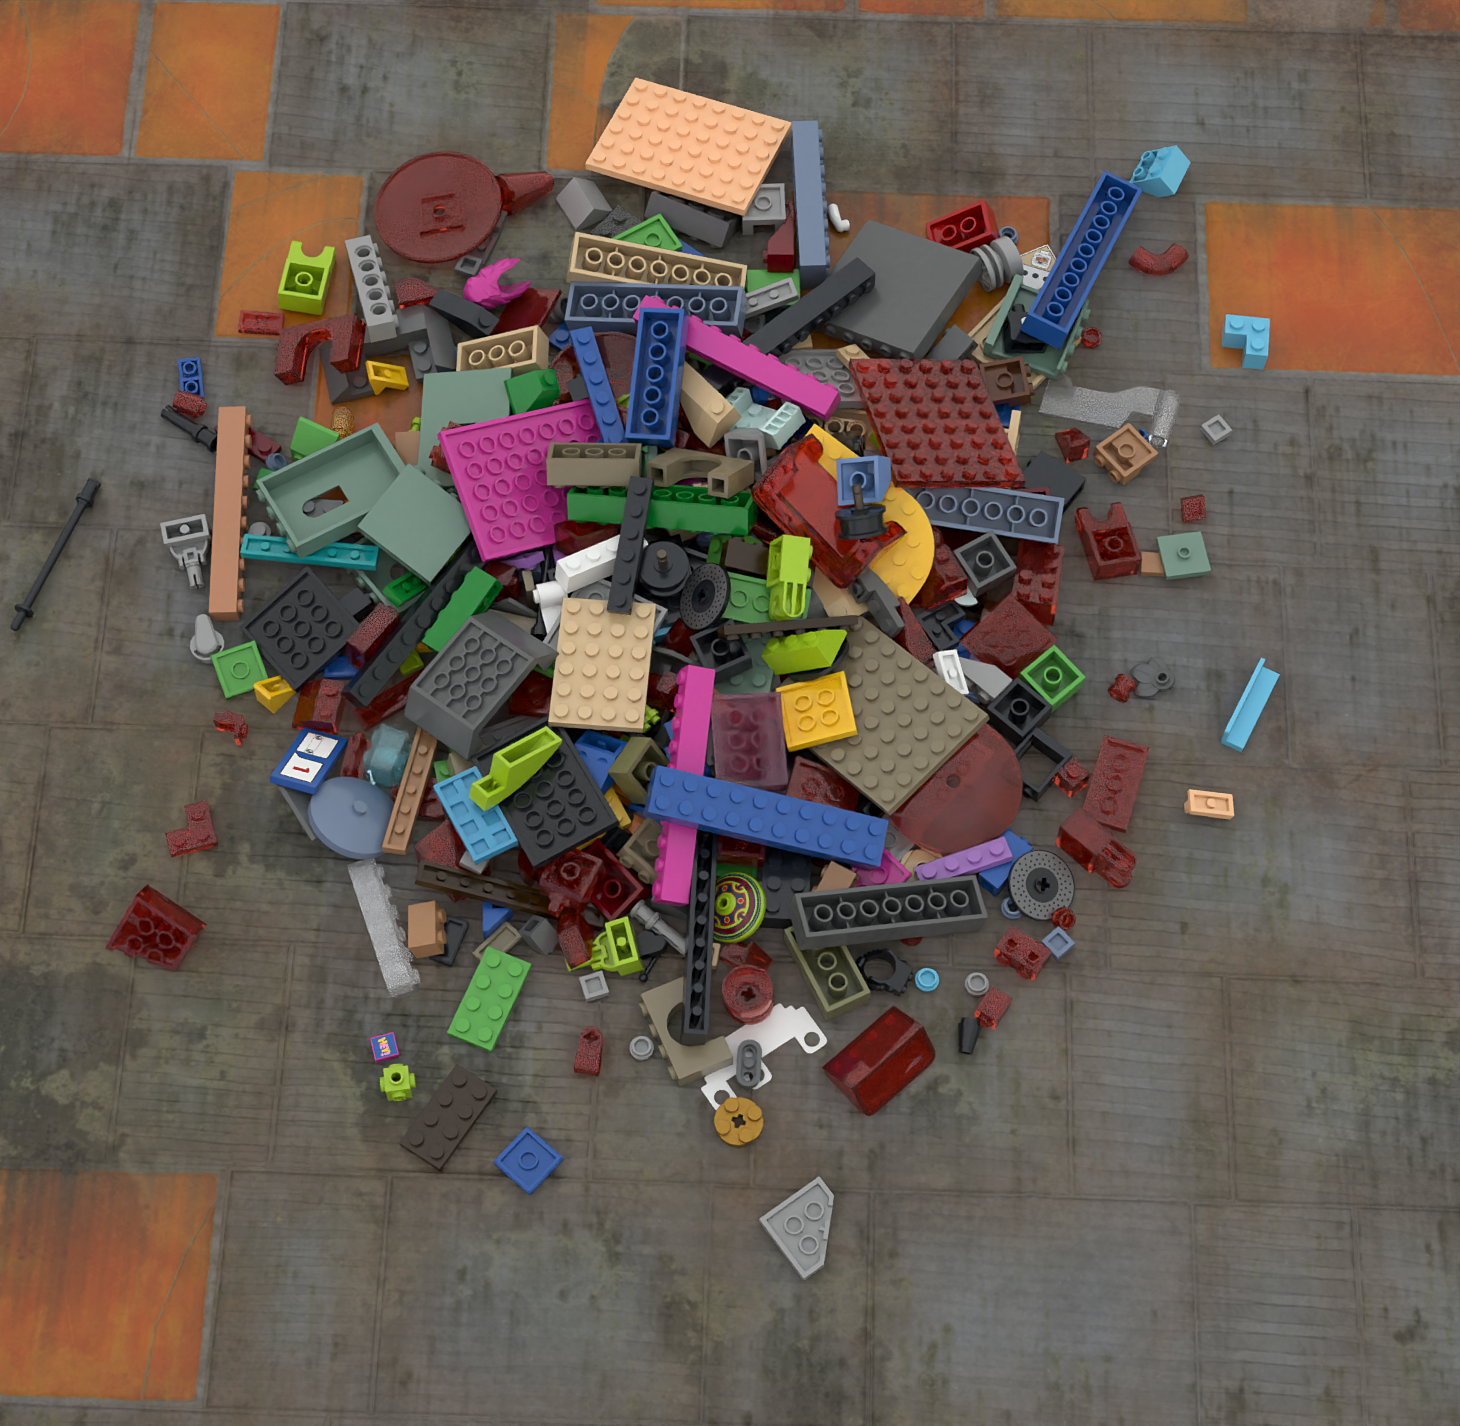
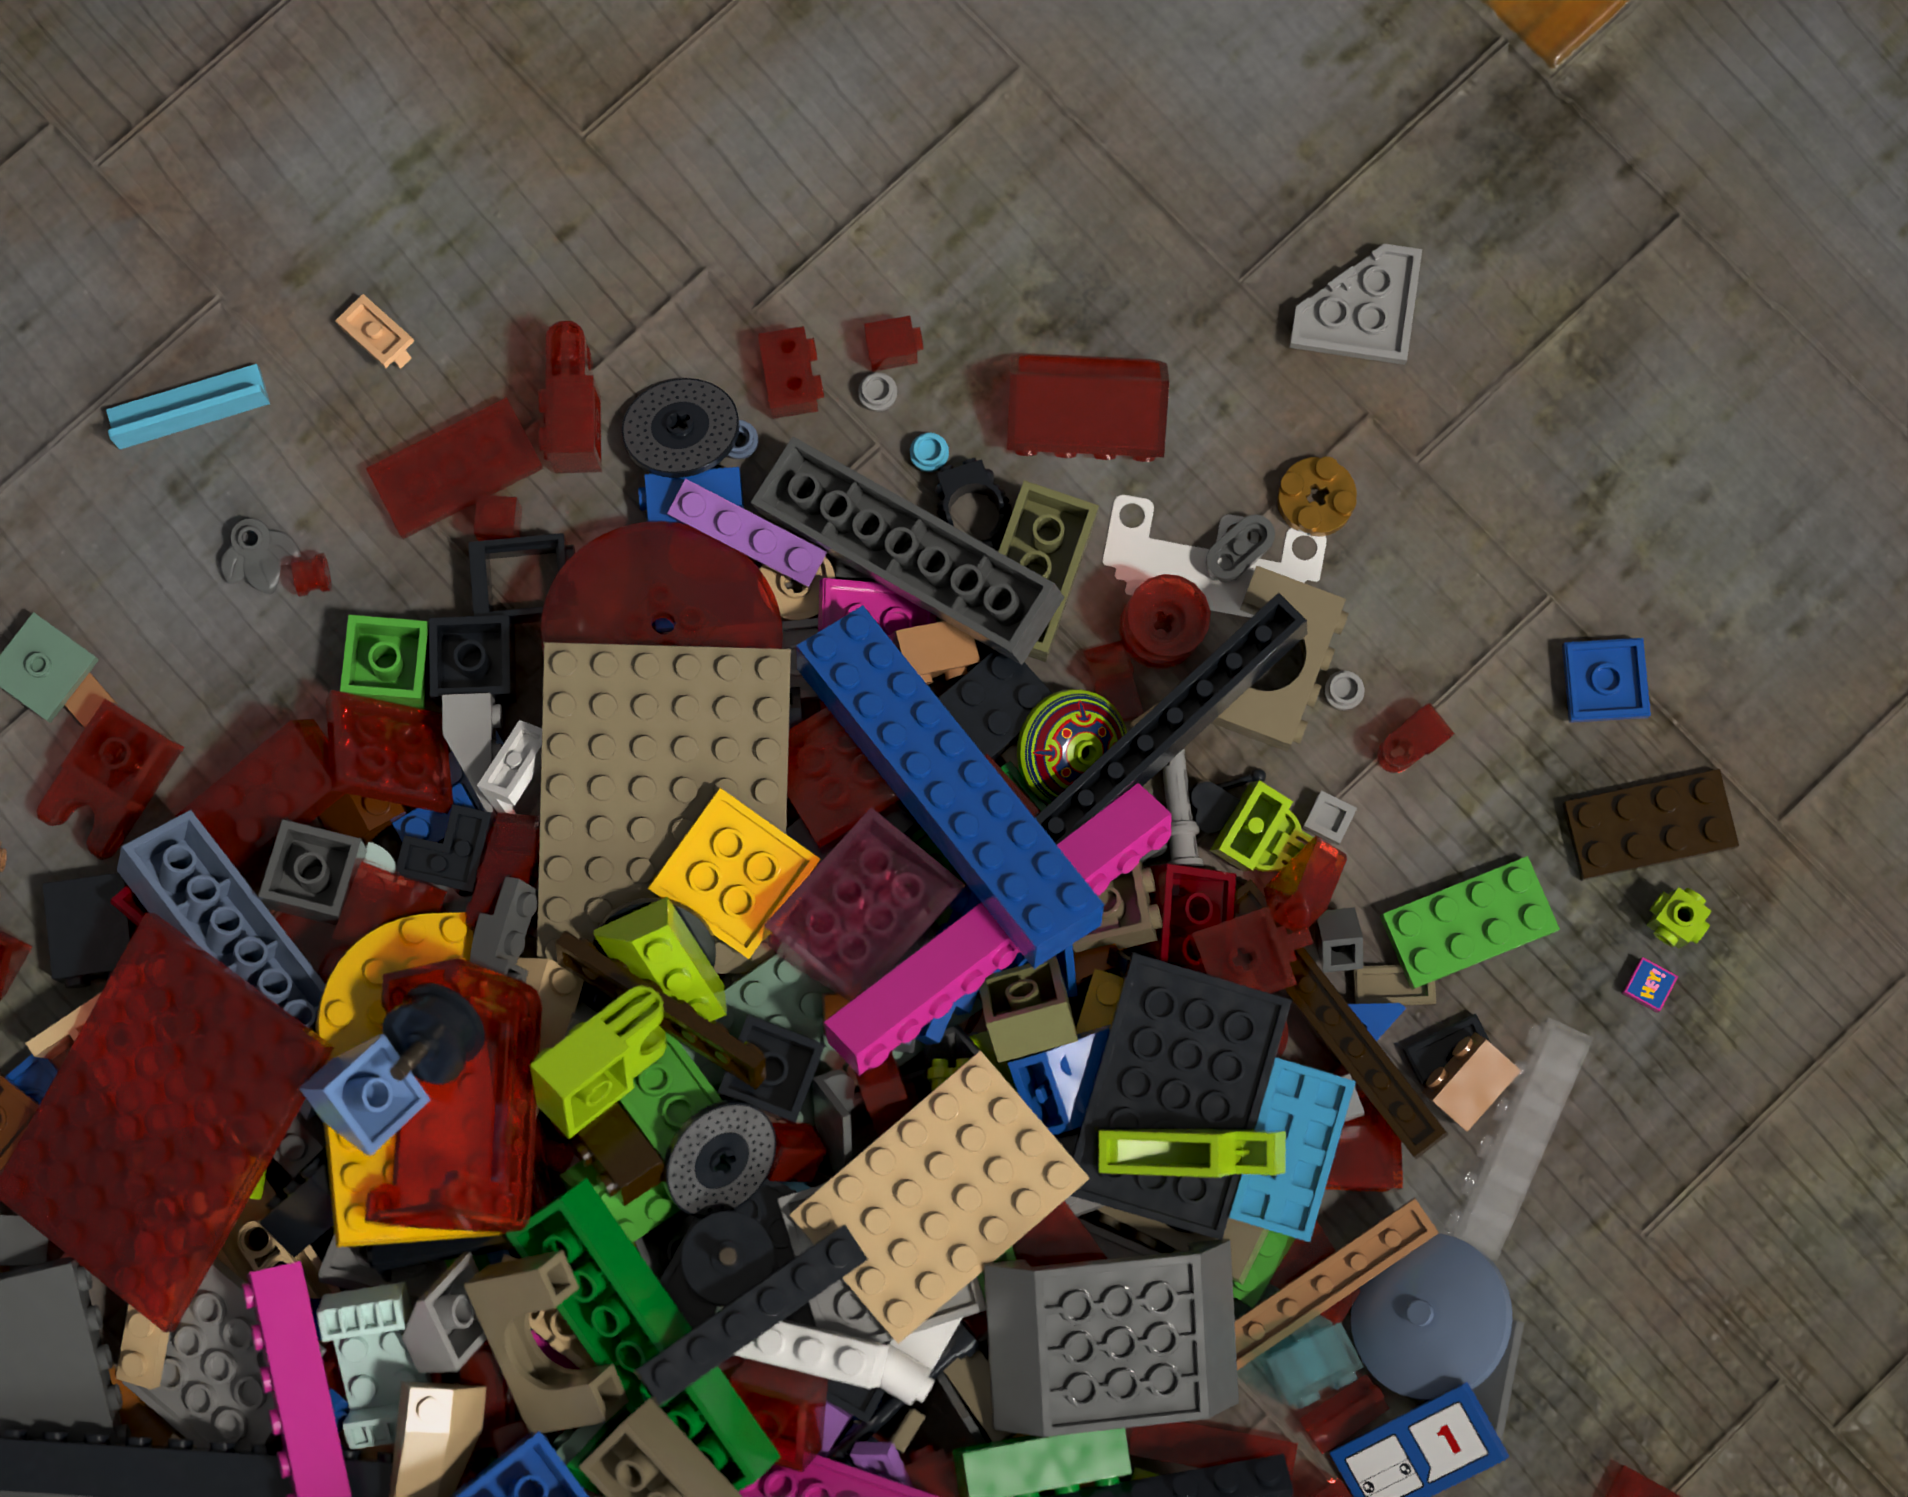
camera: 135 degrees left, 15 degrees up
clear red wedge [105,884,207,971] -> none
black cone [958,1017,982,1055] -> none
sand blue plate [1041,926,1075,961] -> none
clear red plate [1052,907,1076,931] -> none

